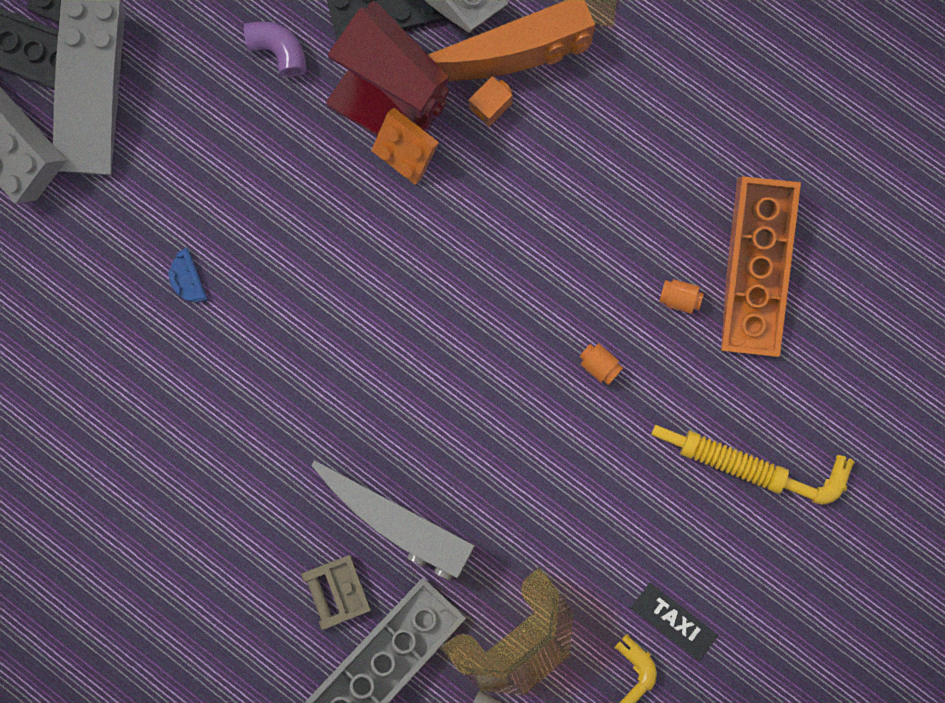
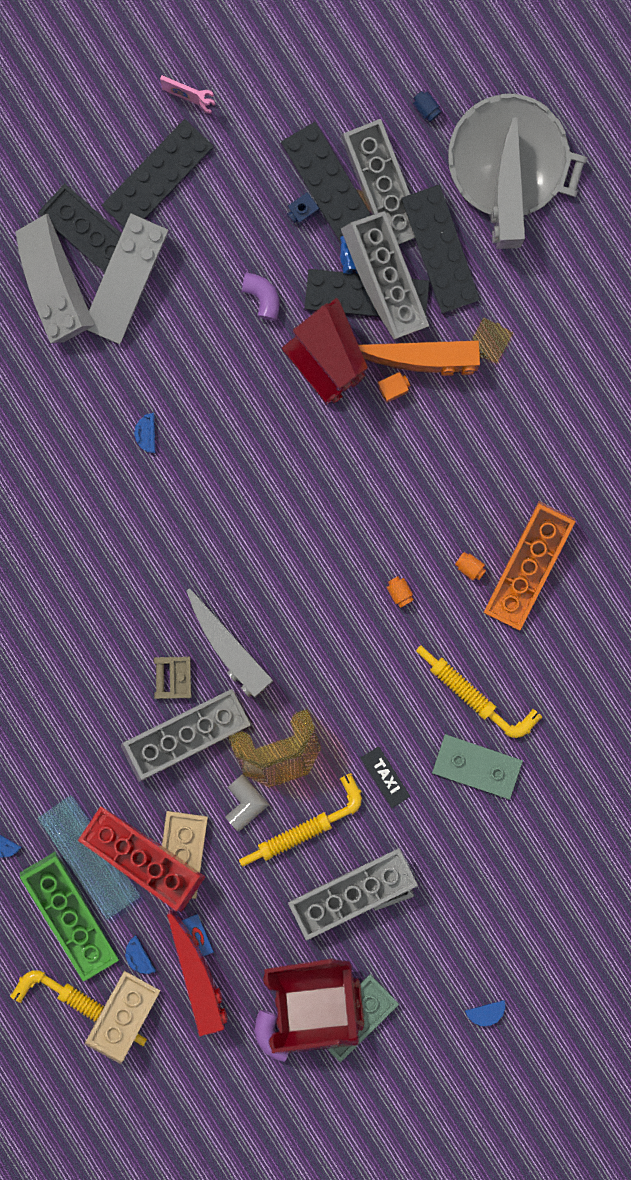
camera: 15 degrees right, 5 degrees up
orange plate [371,108,439,185] -> none
none -> sand green plate [432,734,523,799]

